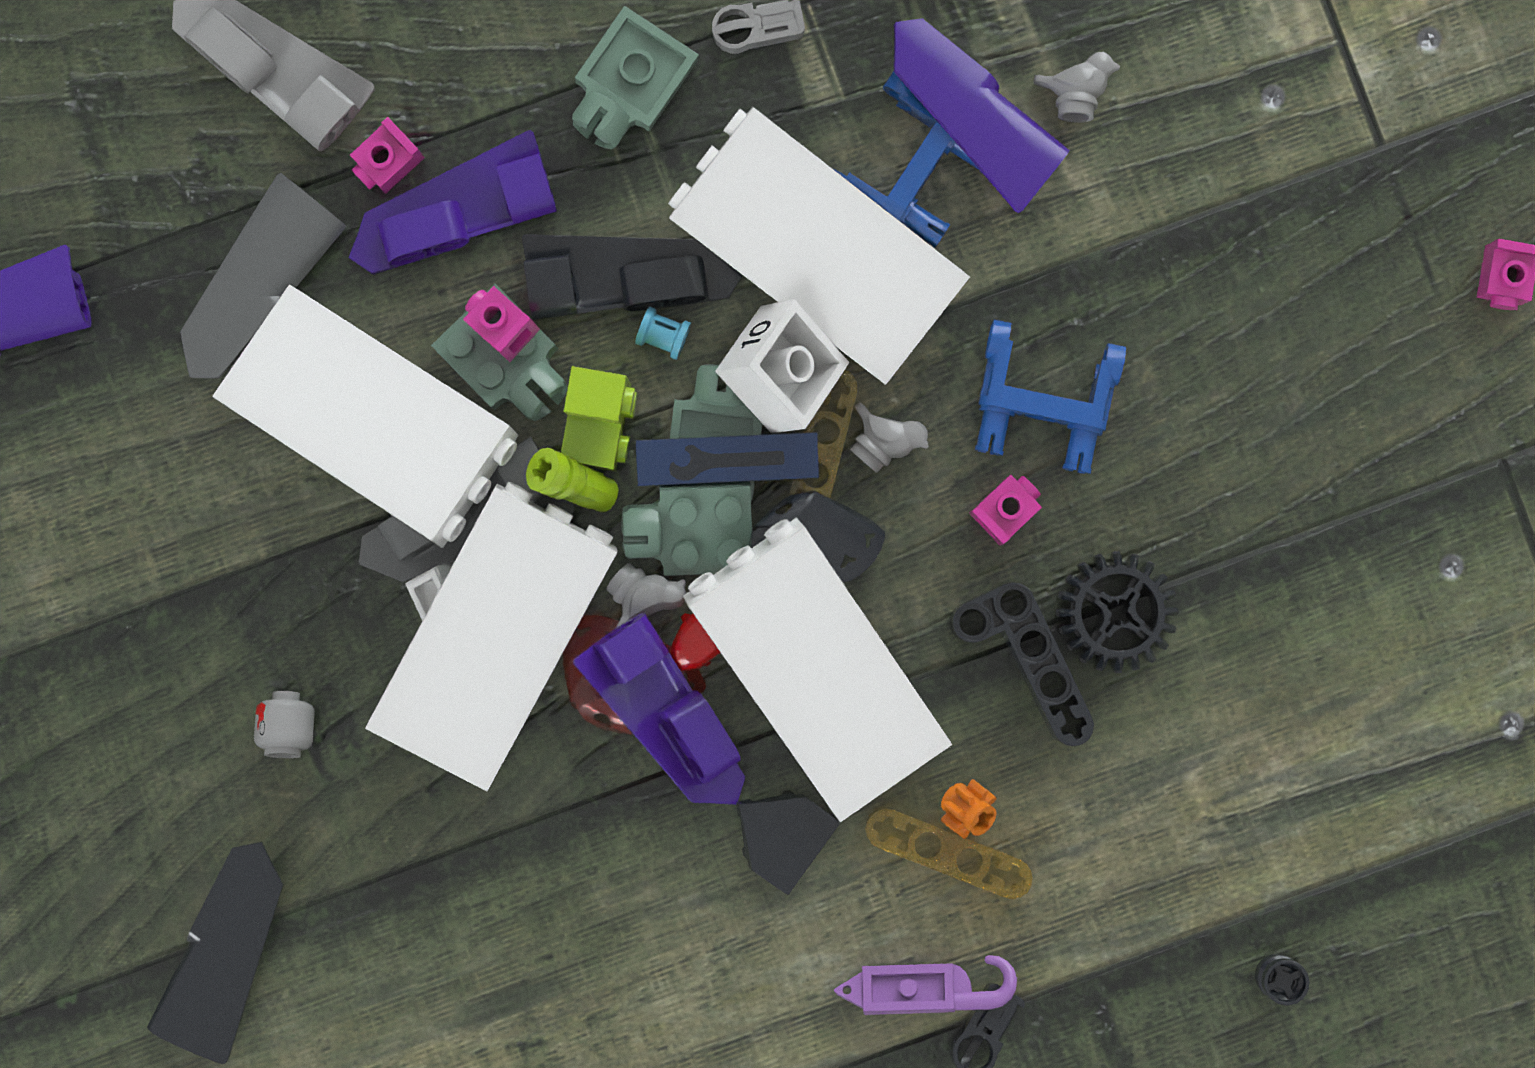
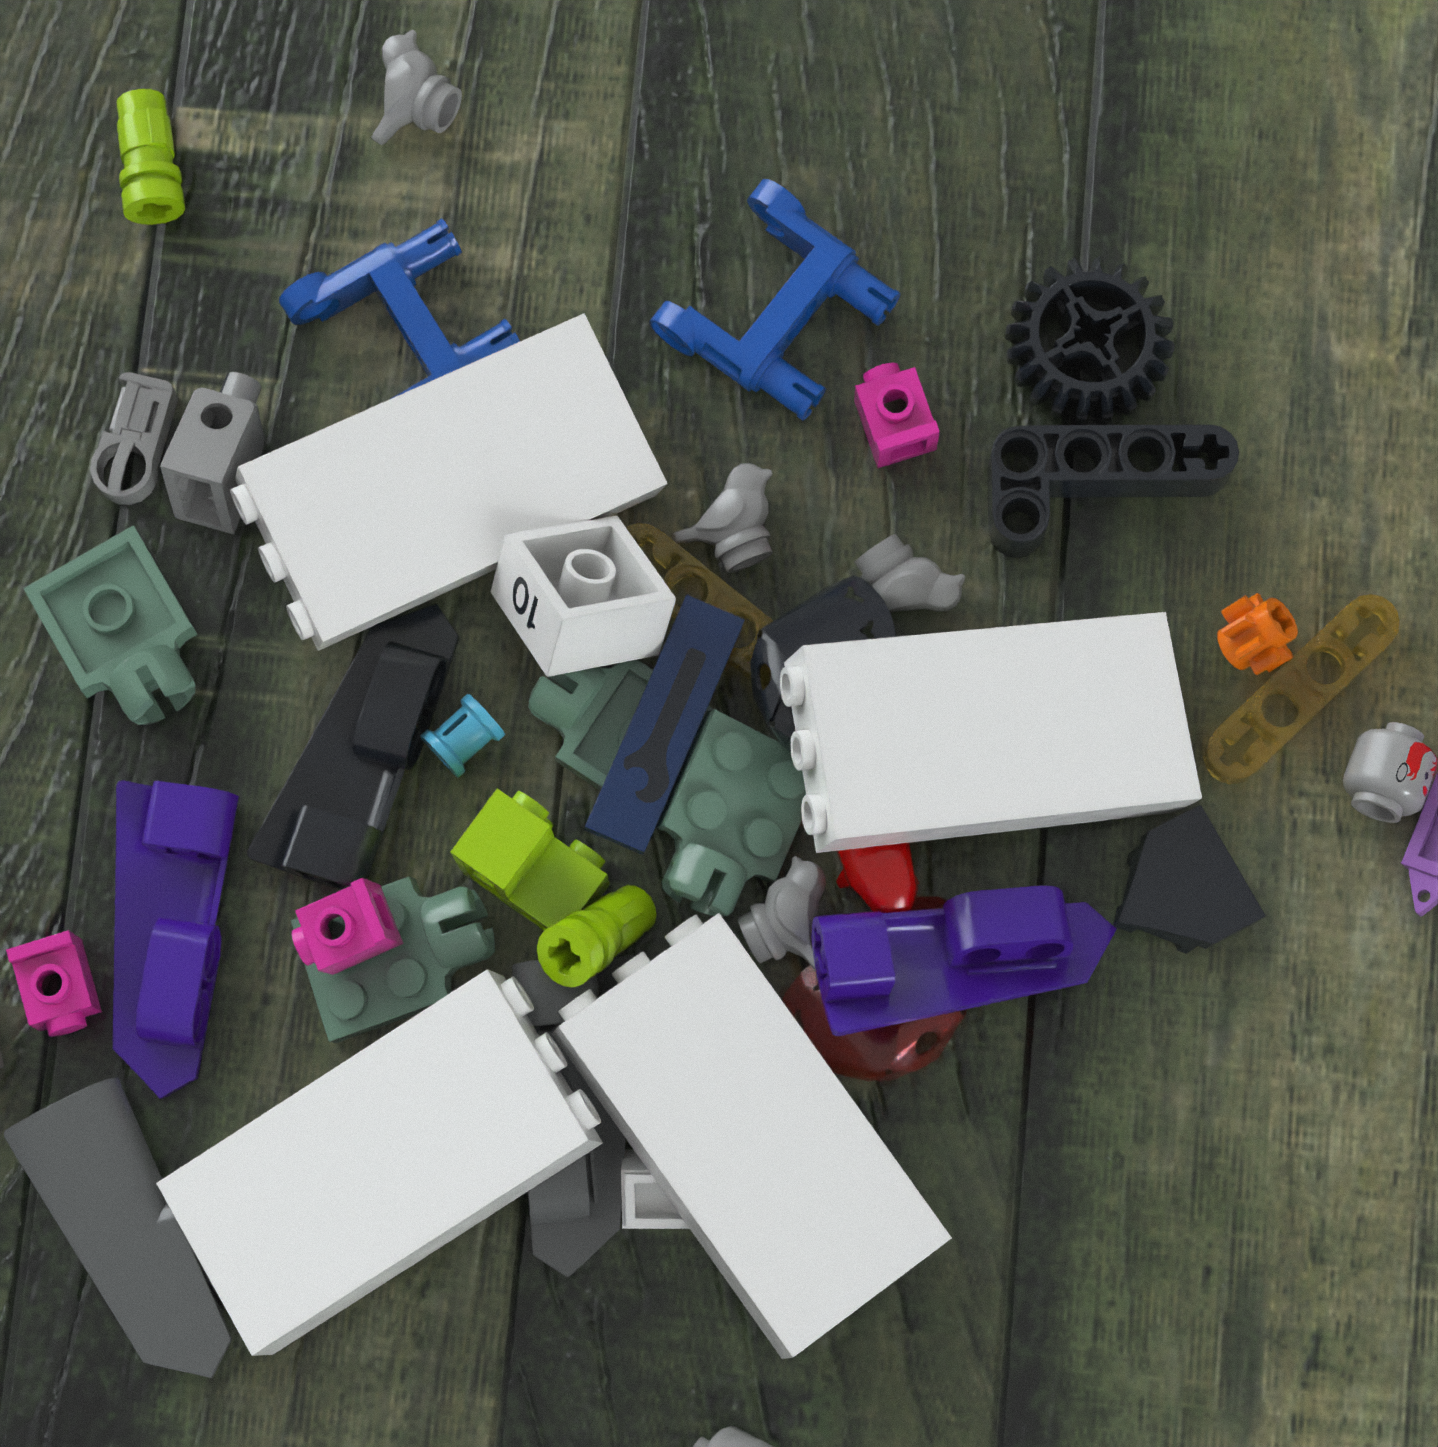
camera: 60 degrees left, 10 degrees down
dark purple panel [893,18,1070,213] -> none
none -> light grey torso [160,372,265,534]
none -> light grey animal [854,534,965,632]
none -> light grey head [1343,722,1438,823]

